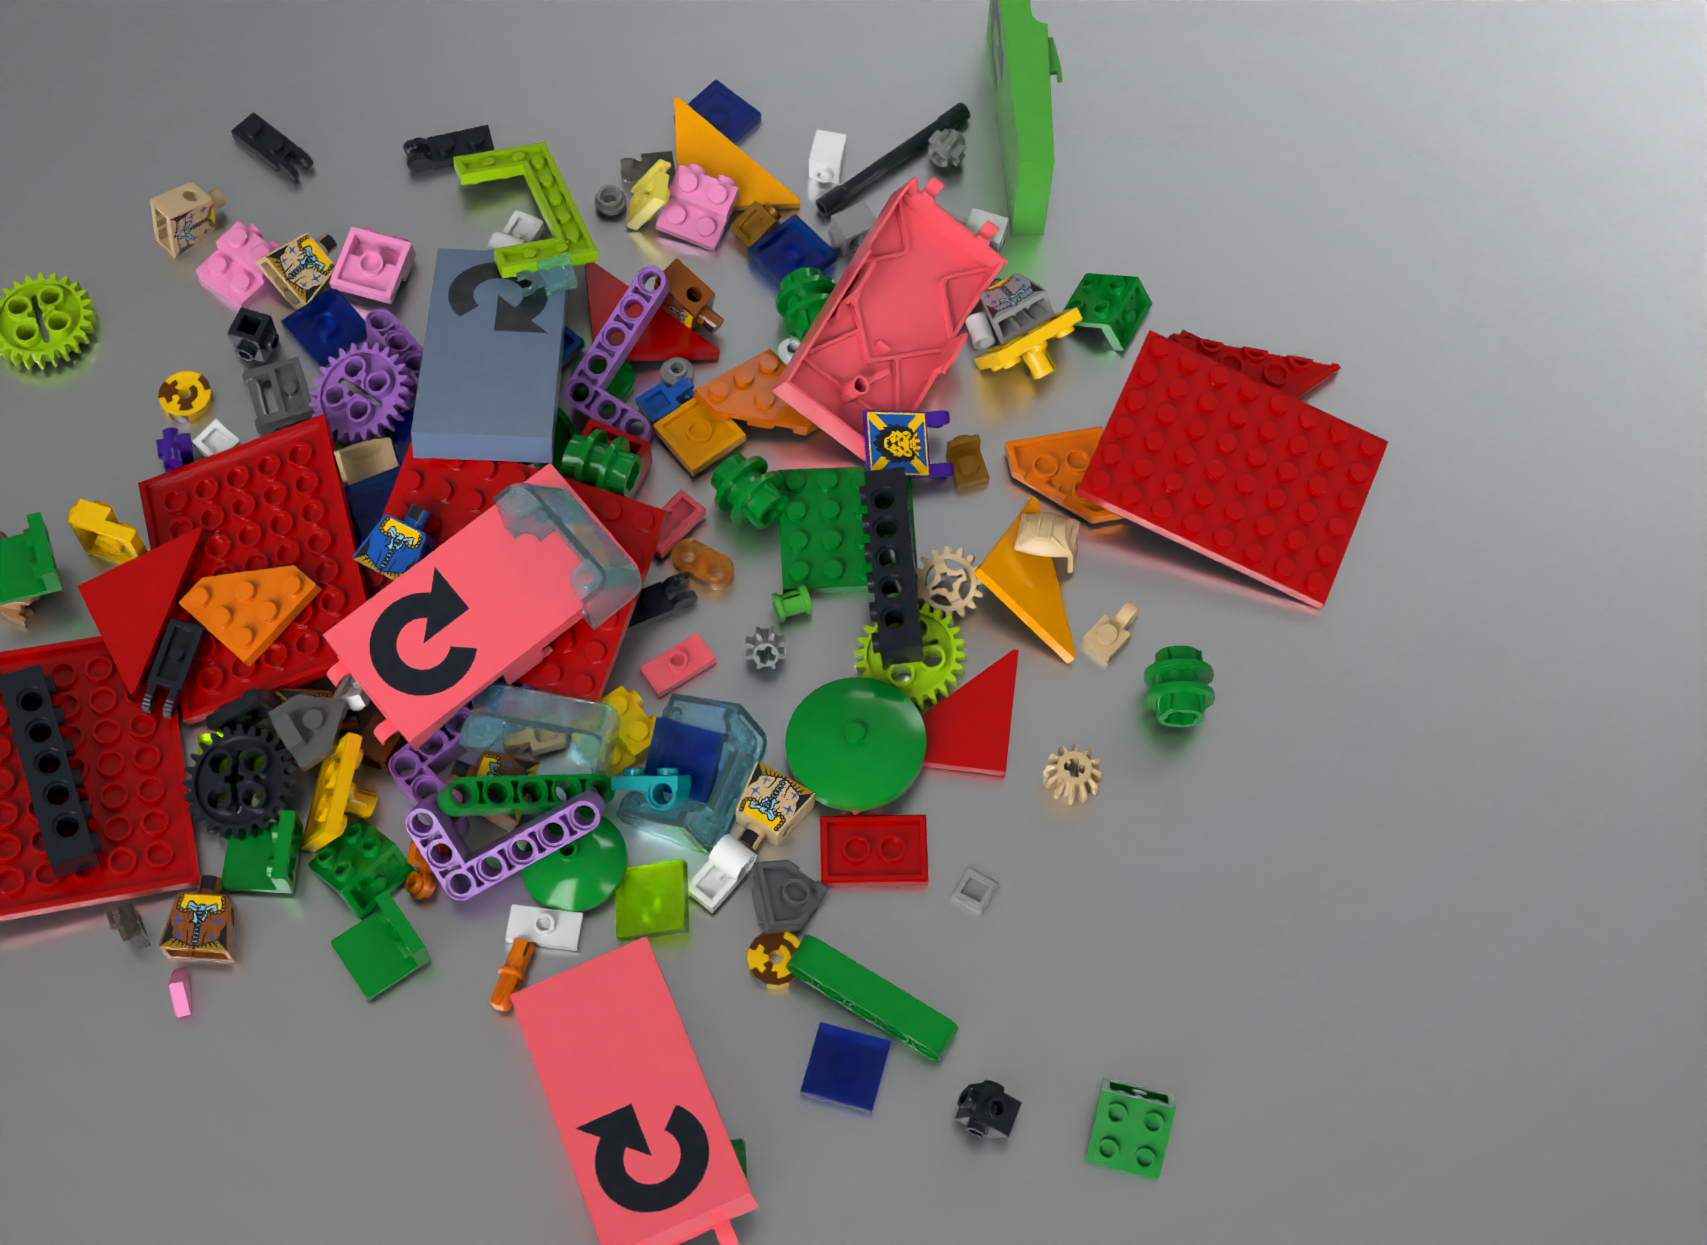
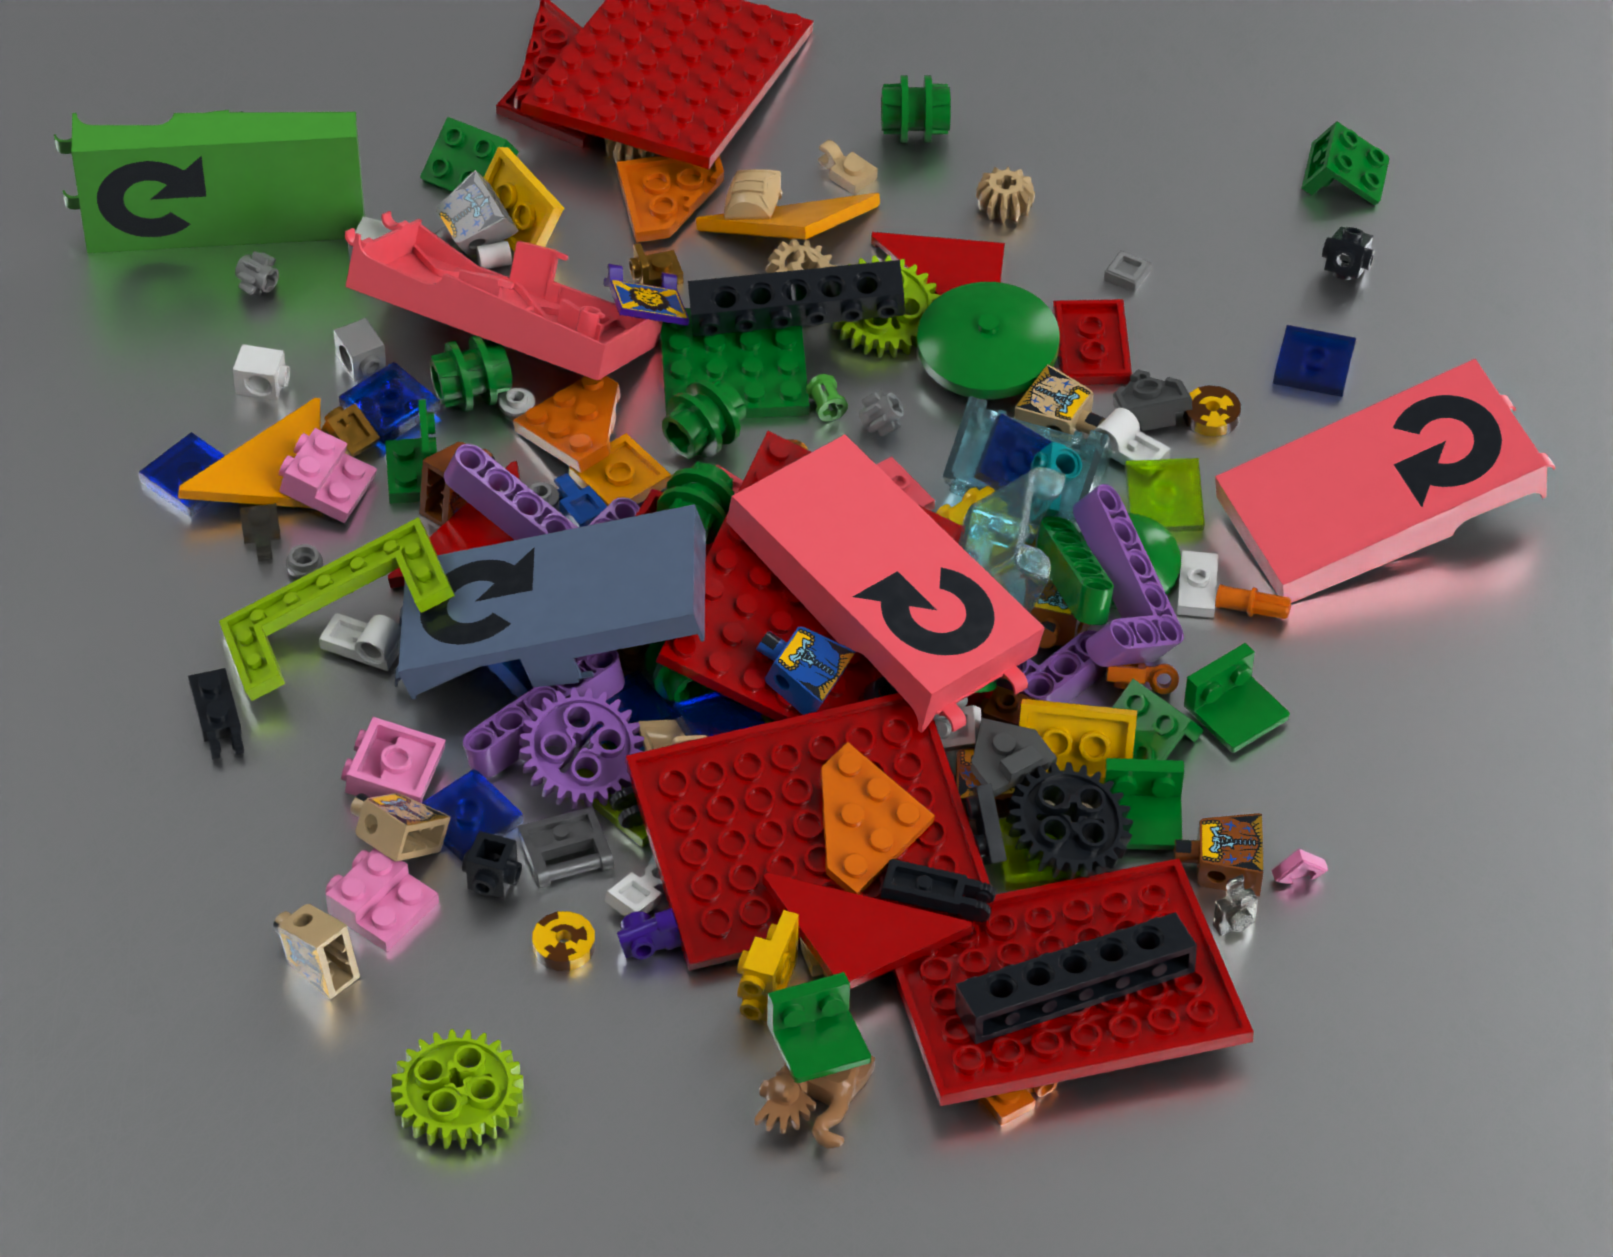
camera: 90 degrees left, 15 degrees down
black hinge [231,112,313,181] -> none
clear light blue windscreen [493,483,642,630] -> none
clear light blue plate [516,253,578,297] -> none
light yellow plate [626,159,671,231] -> none
green beam [786,935,959,1061] -> none
black piece [816,102,970,216] -> none
none -> green bracket [385,399,437,504]

